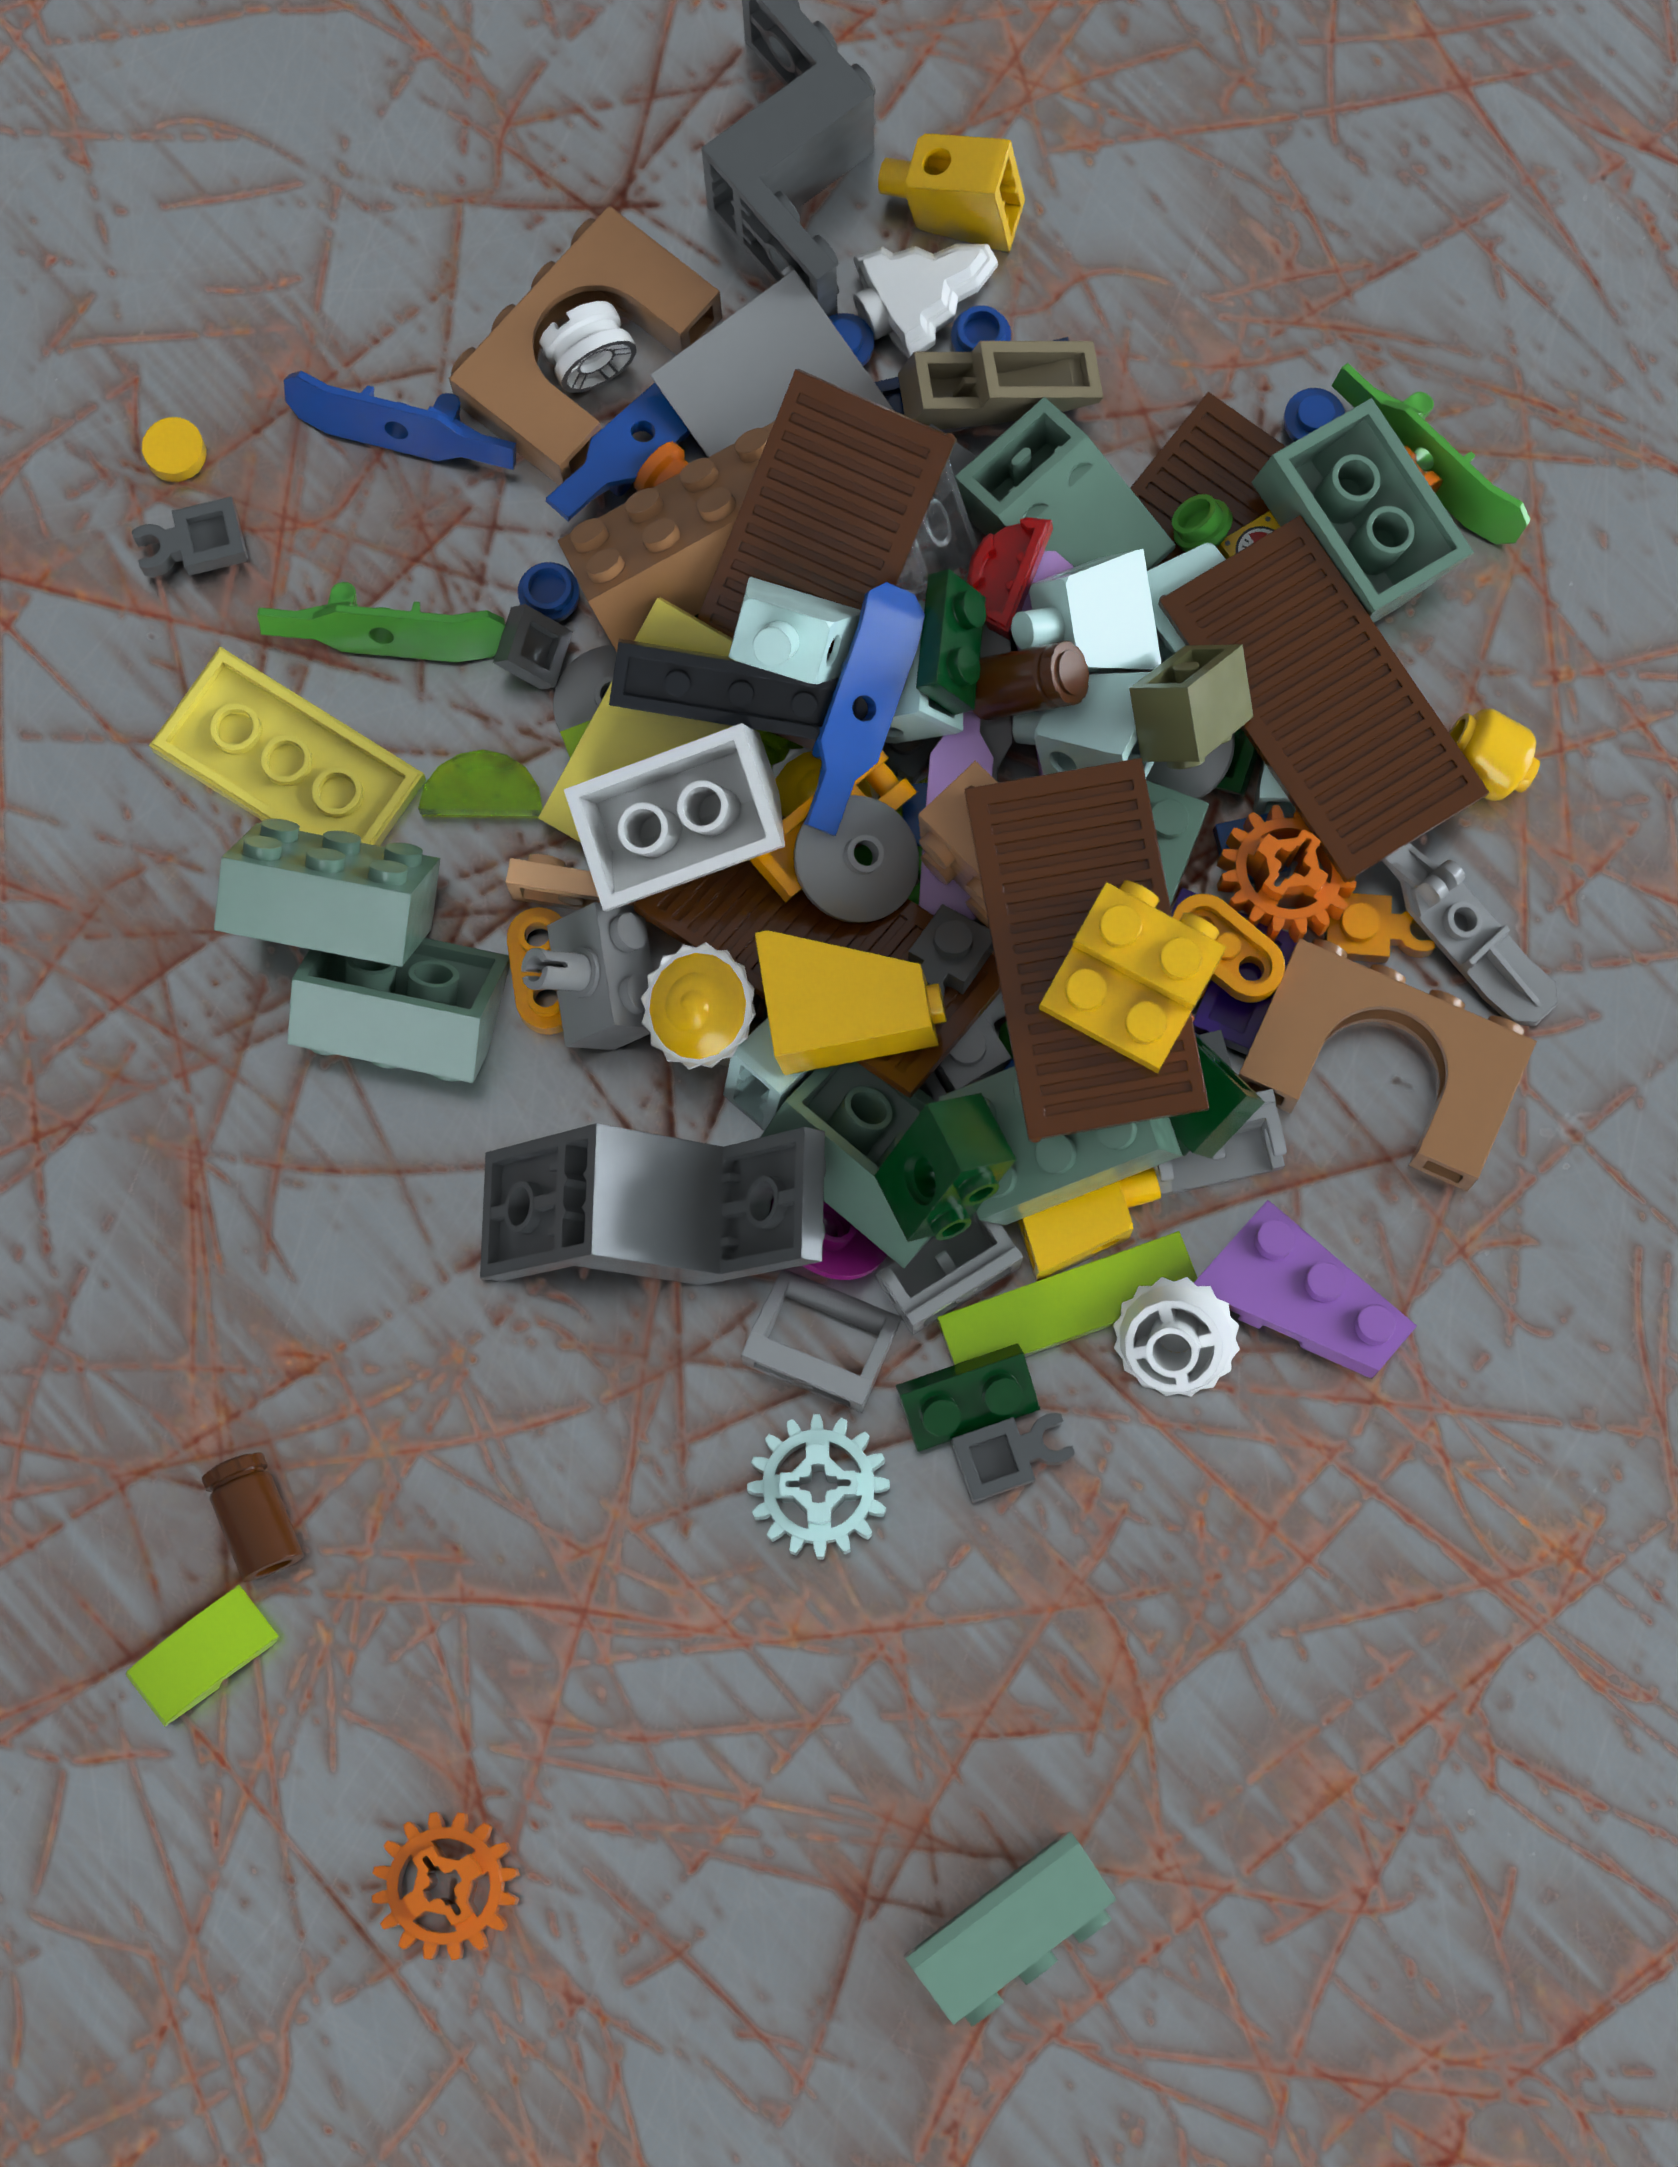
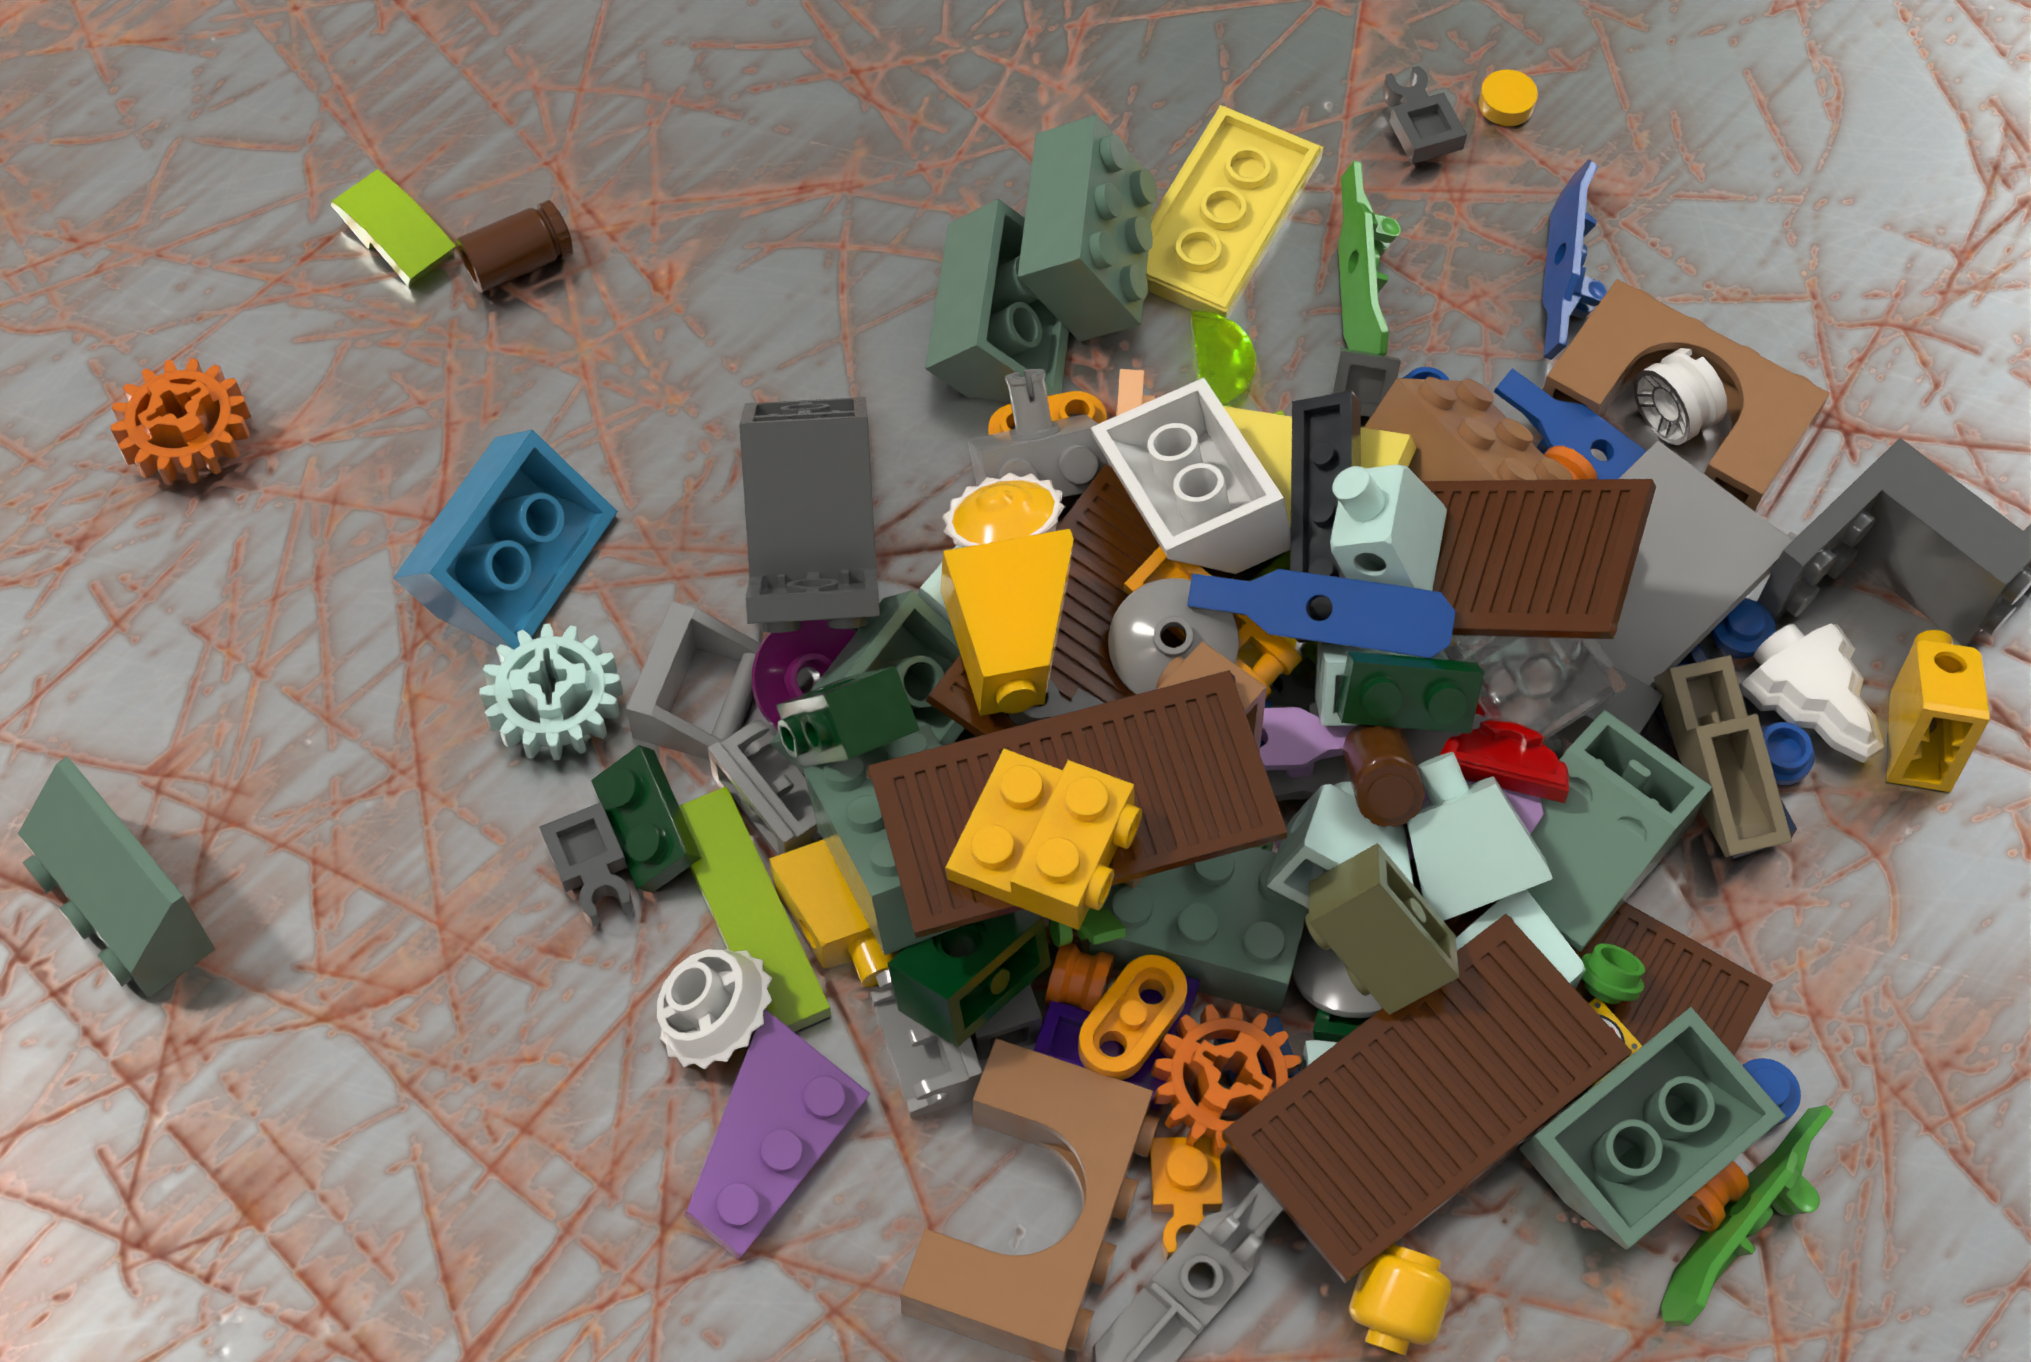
camera: 80 degrees right, 15 degrees down
none -> dark azure slope [393,429,618,650]

